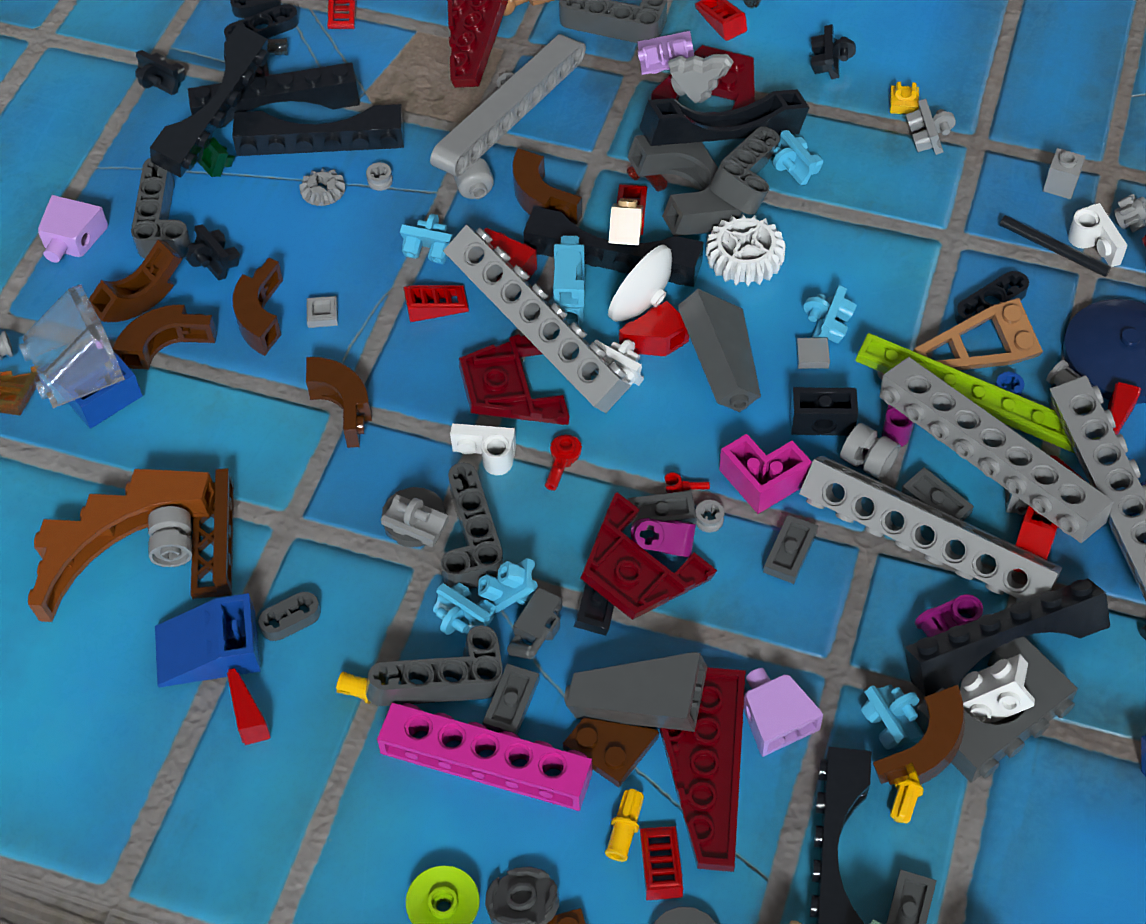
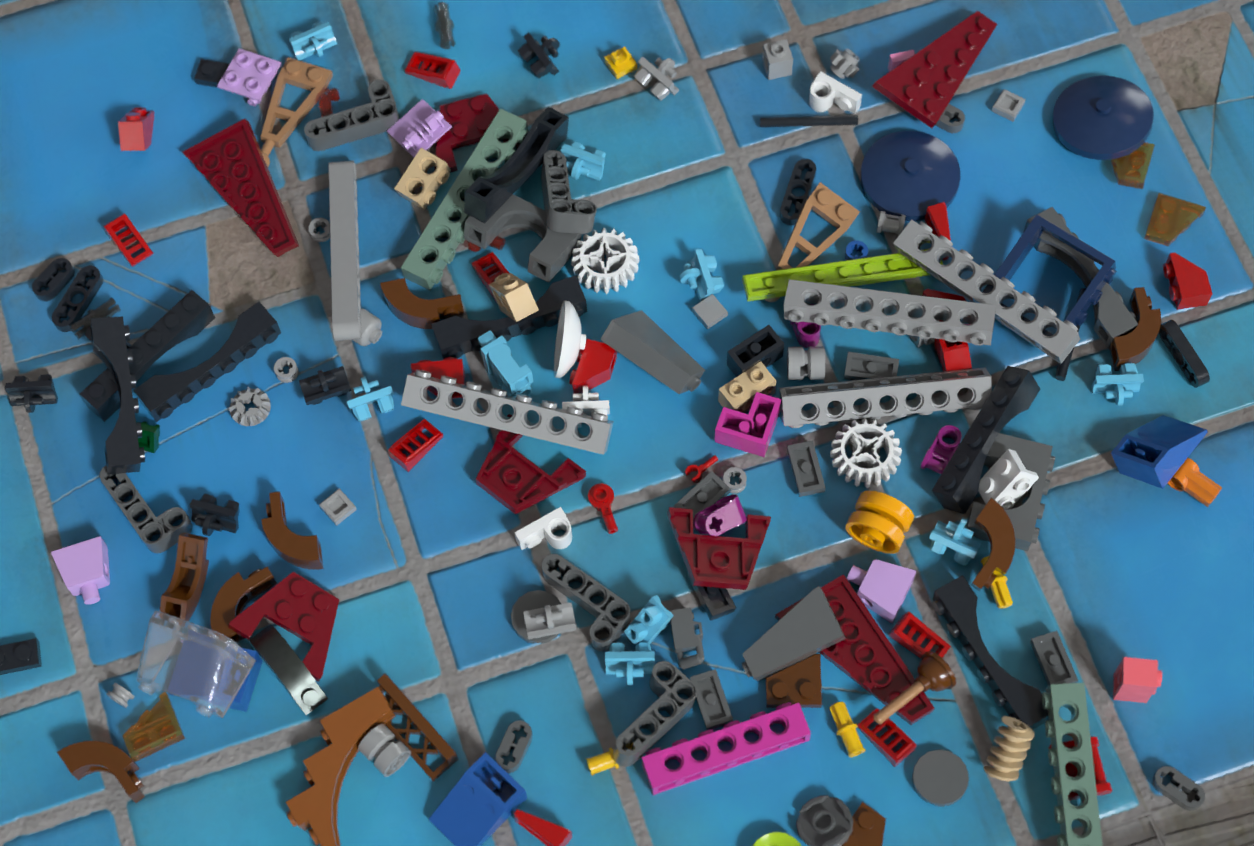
camera: 35 degrees left, 10 degrees up
reddish brown arch [306,357,372,448] -> none
light grey rock [668,54,733,103] -> none
none -> dark red wing [228,571,339,682]
none -> pearl dark grey arch [249,624,328,715]
none -> black hips [299,366,351,405]
none -> tan brick [394,148,451,210]
none -> sand green brick [401,109,529,290]
none -> tan brick [718,361,776,413]
none -> white gear [830,418,902,488]
none -> light orange wheel [845,491,914,554]
none -> reddish brown piece [873,651,956,724]
none -> red slope [888,612,951,659]

